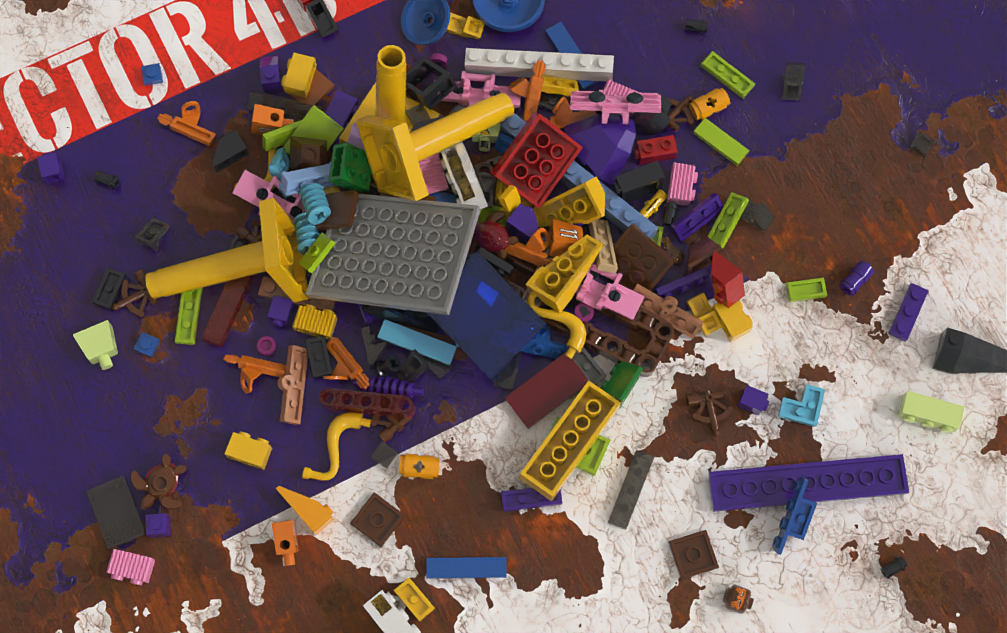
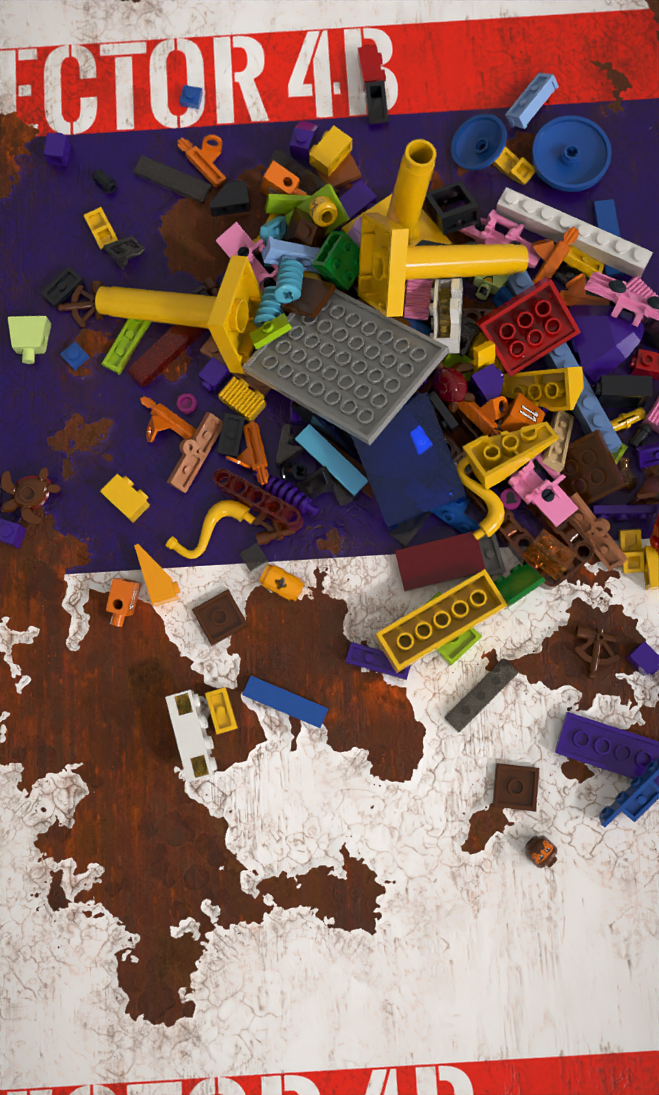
camera: 30 degrees right, 5 degrees up
clear smoke tile [405,103,431,126] -> none
magenta tile [429,53,448,68] -> none
none -> yellow slope [84,207,119,250]
none -> clear smoke tile [133,155,212,204]
none -> yellow head [309,196,338,227]
none -> clear orange bracket [524,529,577,580]

